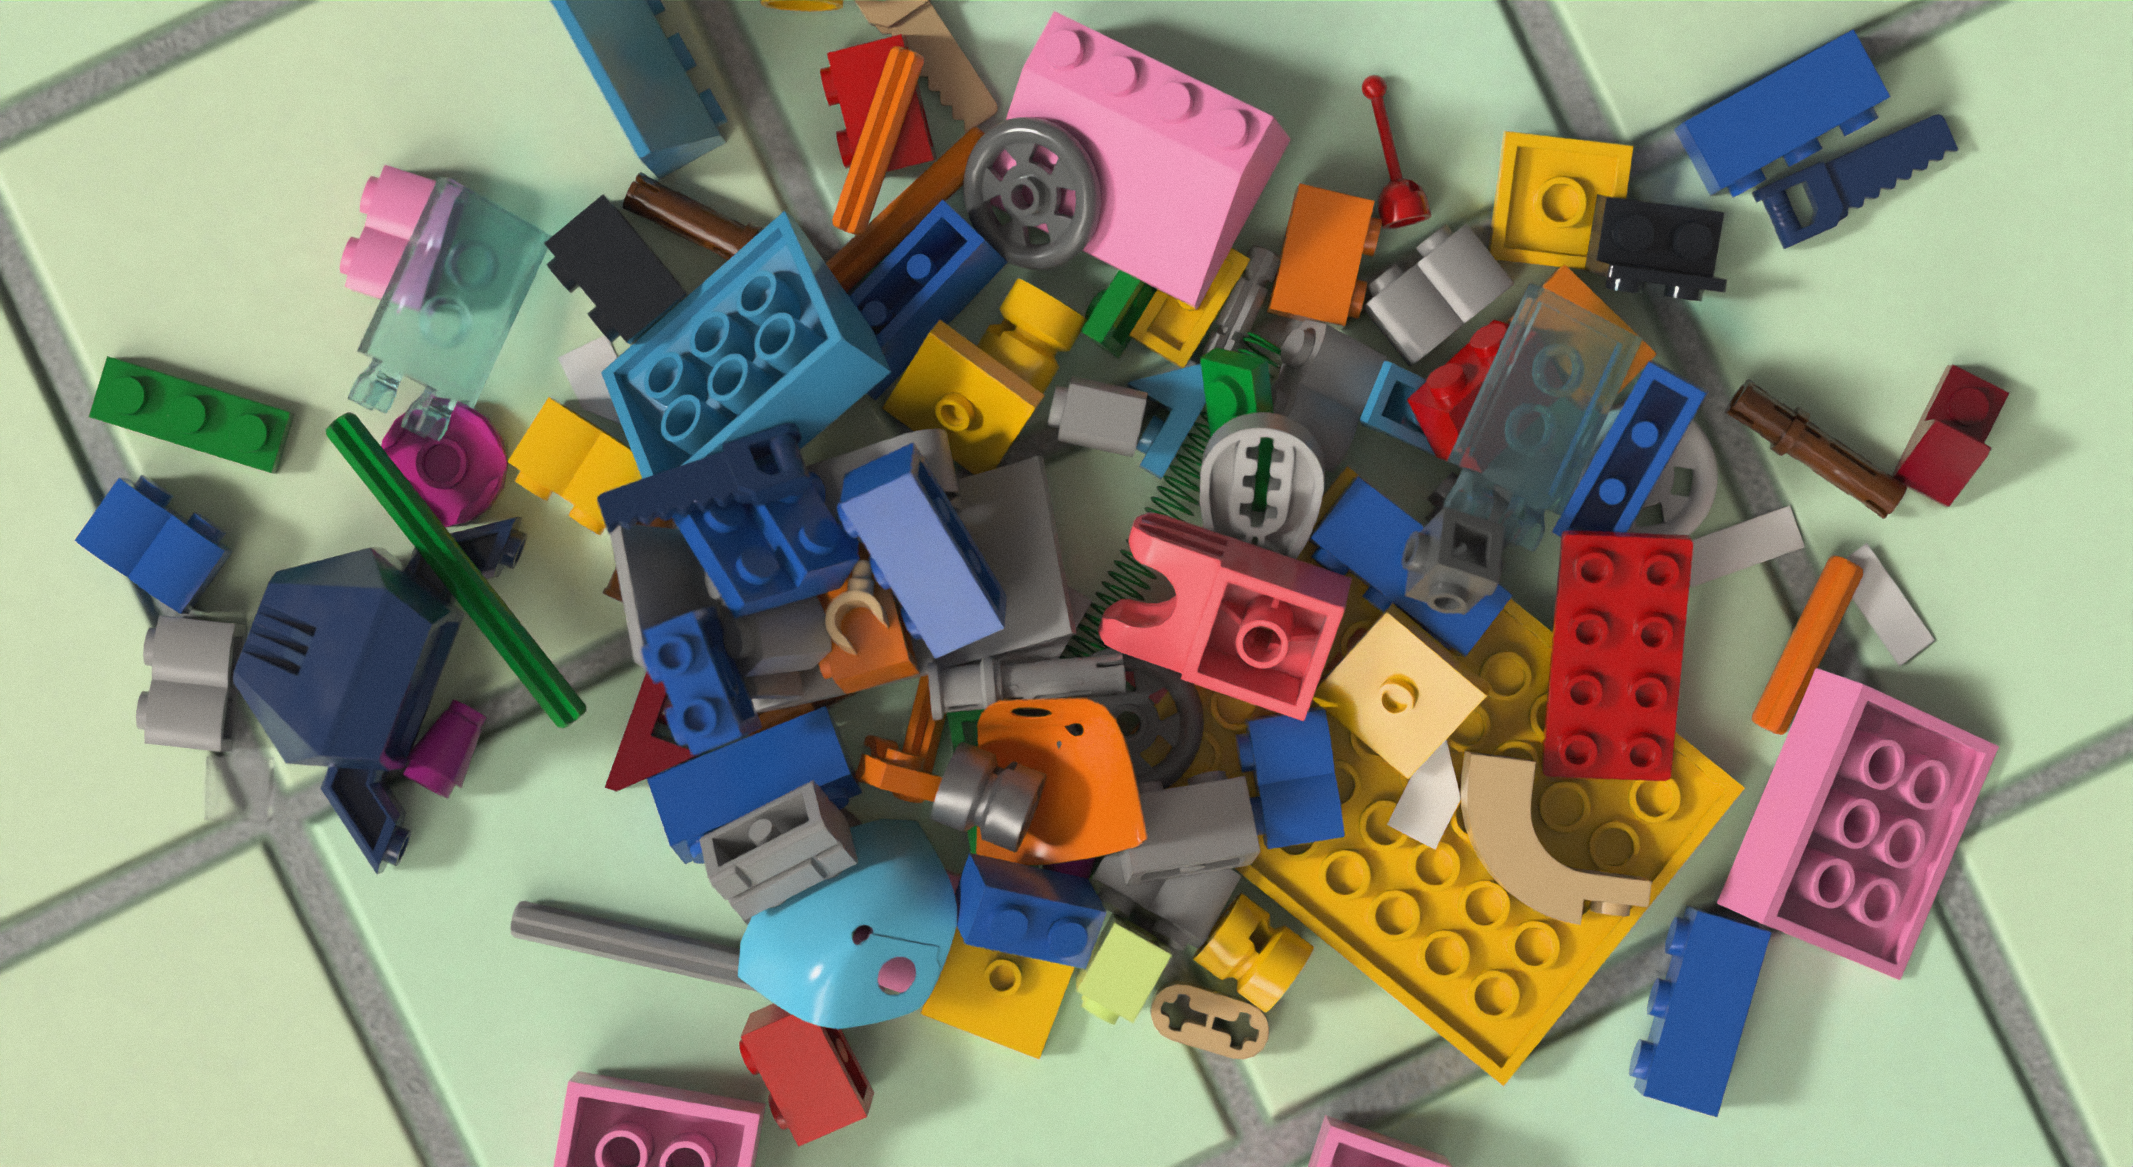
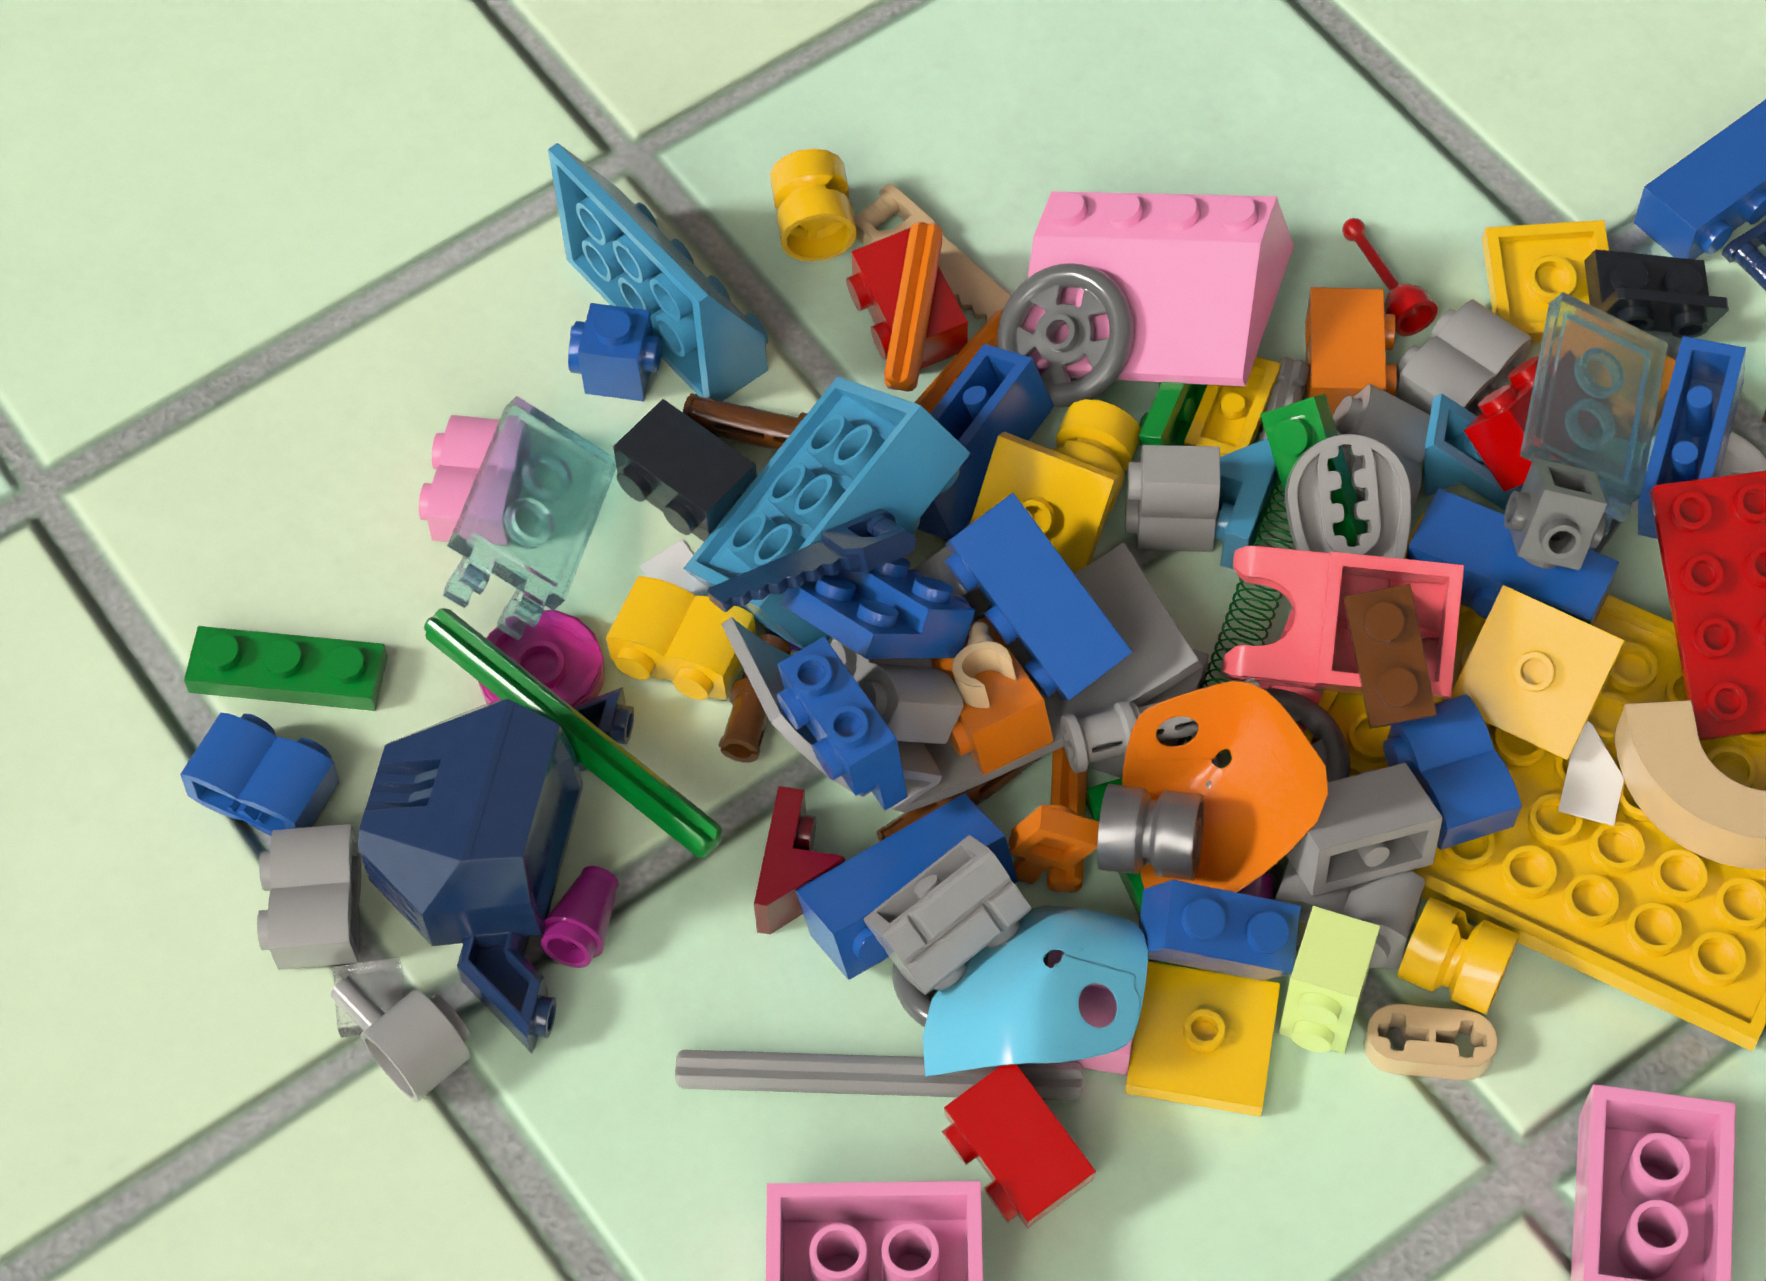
camera: 10 degrees left, 30 degrees down
none -> light grey piece [331,977,471,1102]
none -> blue brick [568,303,662,402]
none -> reddish brown plate [1343,584,1437,729]

